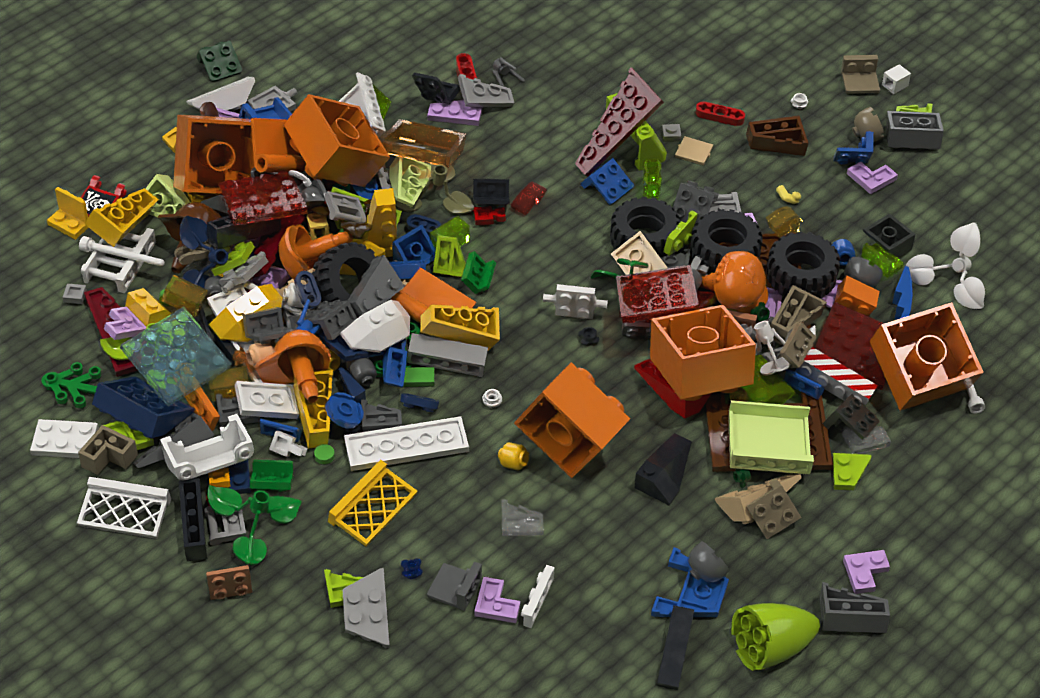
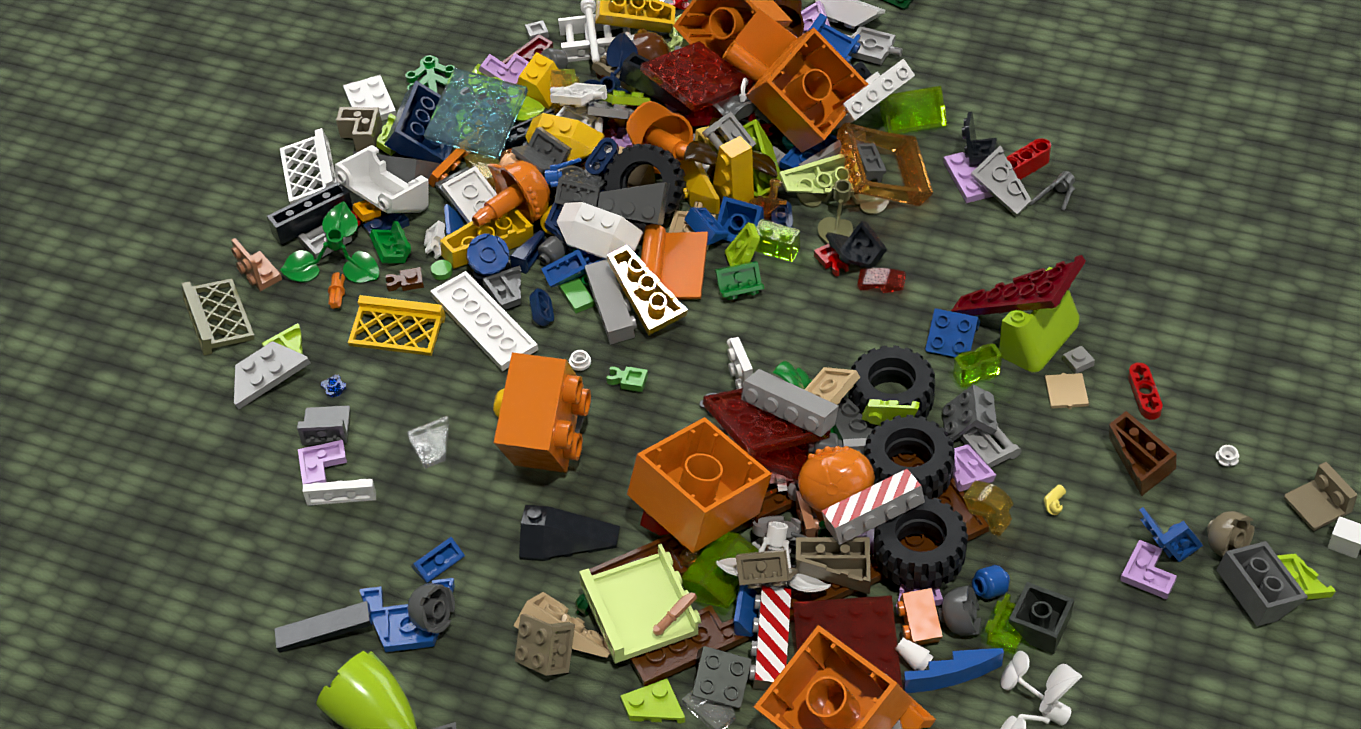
camera: 70 degrees right, 0 degrees up
none -> fence [182,279,254,355]
none -> orange axle [328,272,345,309]
none -> plate [385,267,424,291]
none -> blue slope [411,537,465,583]
none -> dark grey head [541,48,568,73]
none -> white plate [550,83,607,108]
none -> bright green plate [606,366,648,392]
none -> nougat piece [653,593,697,636]
none -> light grey brick [741,369,839,437]
none -> clear orange piece [749,179,787,217]
none -> brick [822,469,925,545]
none -> white cone [895,637,933,671]

